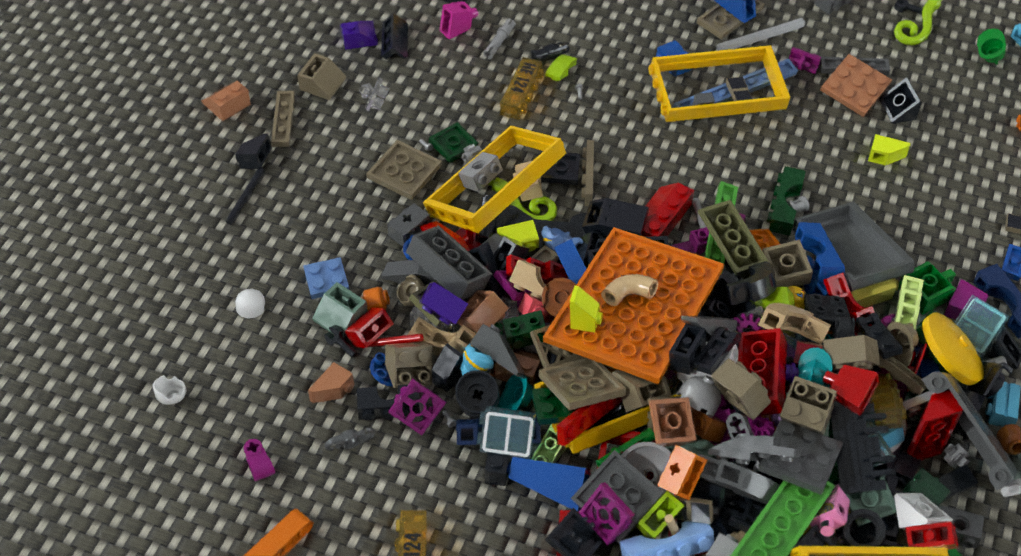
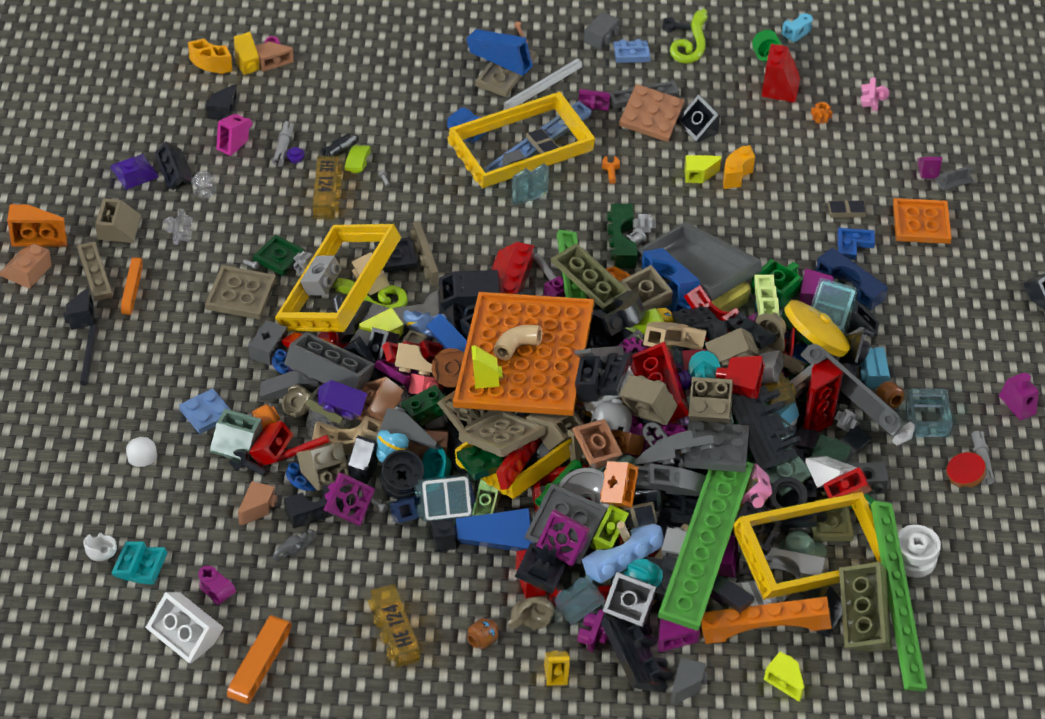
camera: 20 degrees left, 5 degrees down
none -> orange slope [7,204,68,247]
none -> teal slope [112,541,168,585]
none -> orange beam [121,257,143,315]
none -> white slope [146,592,224,663]
none -> clear head [191,171,216,199]
none -> dark purple plate [287,147,304,163]
none -> clear light blue slope [512,164,549,204]
none -> orange bar [602,156,620,184]
none -> medium blue plate [613,39,650,63]
none -> light grey gear [633,214,656,233]
none -> light orange brick [723,145,755,189]
none -> light grey beam [760,350,784,385]
none -> red slope [762,44,801,103]

